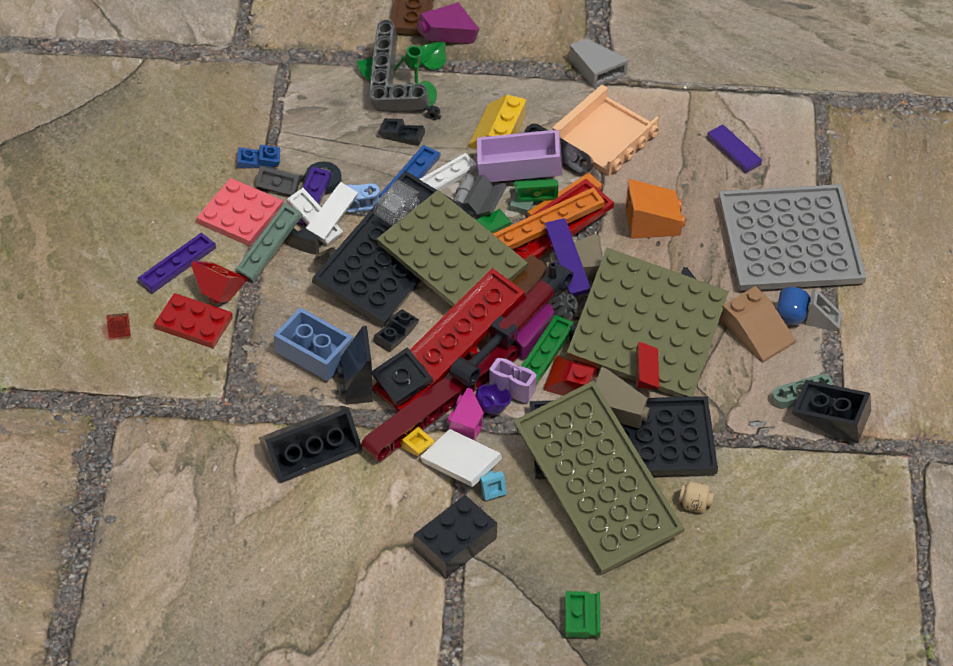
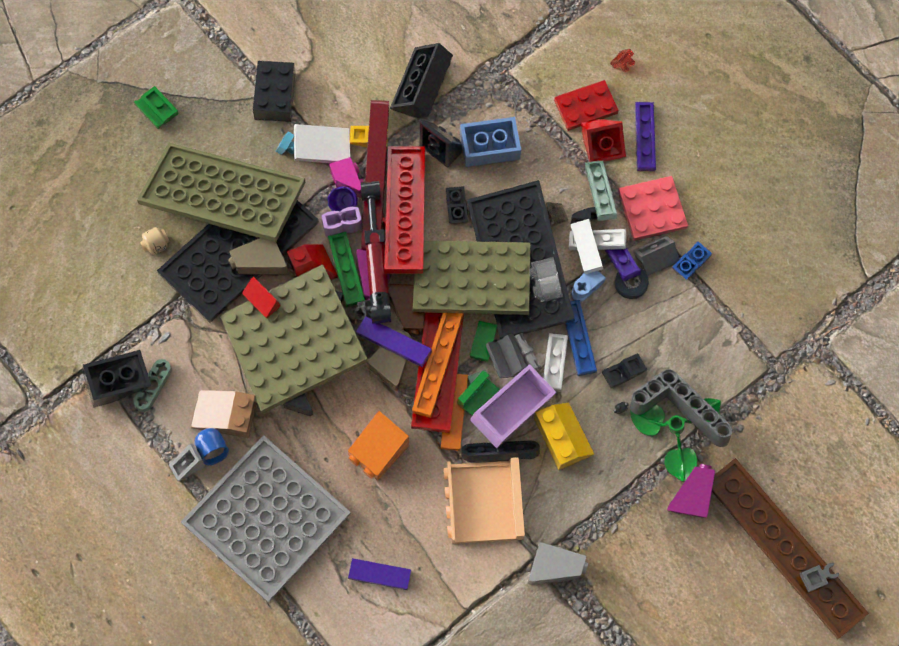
camera: 135 degrees right, 20 degrees up
black plate [372,347,434,407] -> none

